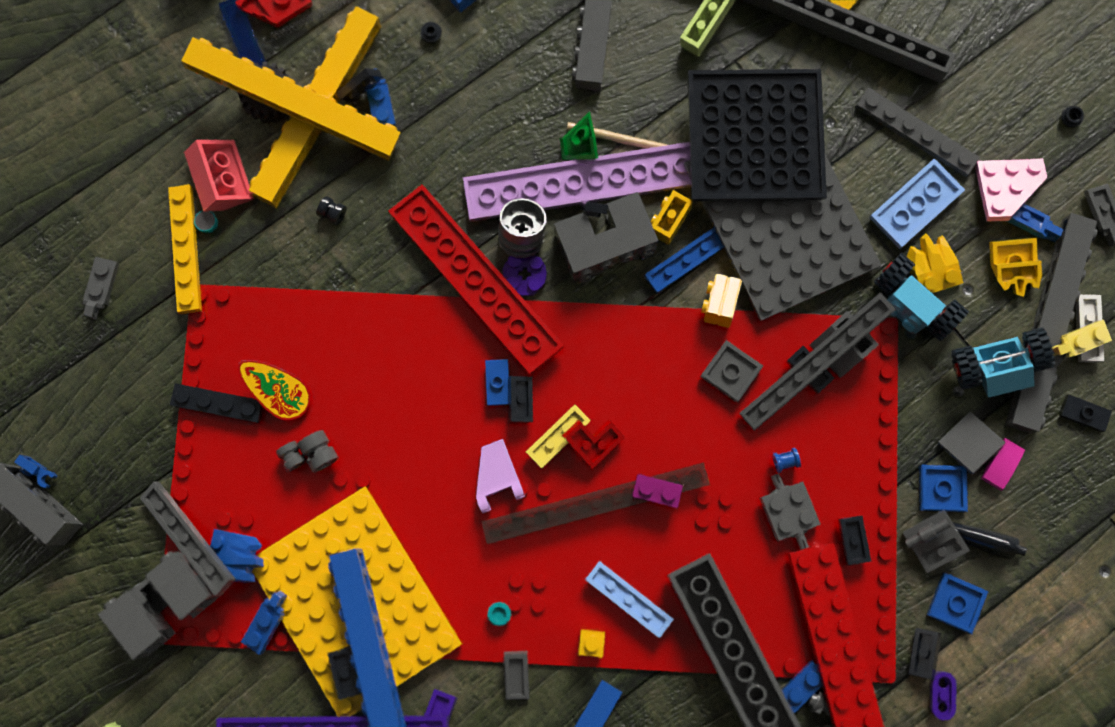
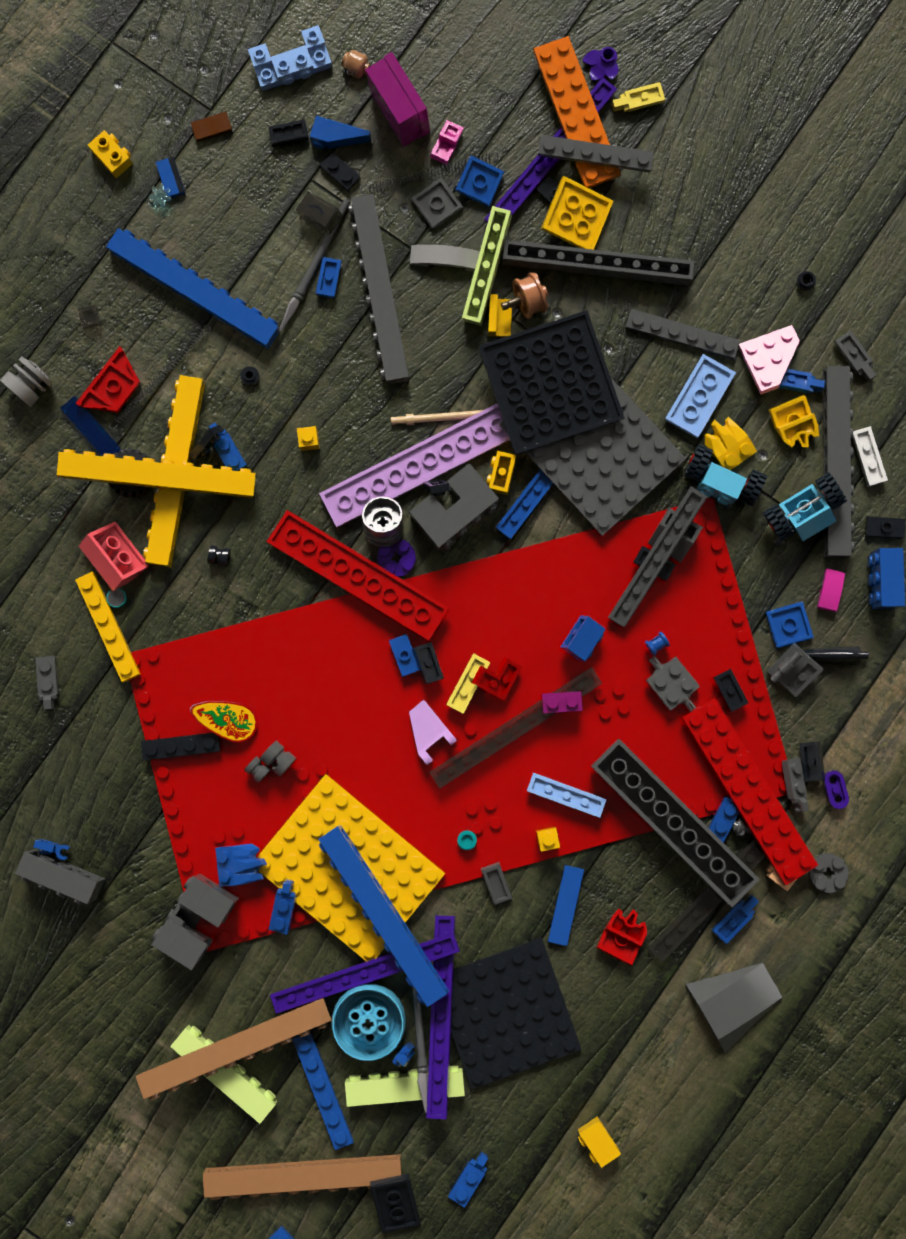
camera: 20 degrees left, 5 degrees up
dark grey plate [140,482,235,596] -> none
black plate [327,646,362,700] -> none
green slope [560,111,598,160] -> none
dark grey tile [700,340,763,403] -> none
brick [701,274,742,328] -> none
blue tile [926,573,988,635] -> none
dark grey tile [938,412,1006,475] -> none
light yellow hinge [1052,320,1112,357] -> none
none -> yellow brick [297,426,320,451]
none -> yellow panel [488,294,512,337]
none -> nougat wheel [501,273,549,319]
none -> blue brick [560,615,606,661]
none -> dark grey hinge [782,758,808,813]
none -> blue brick [867,548,905,610]

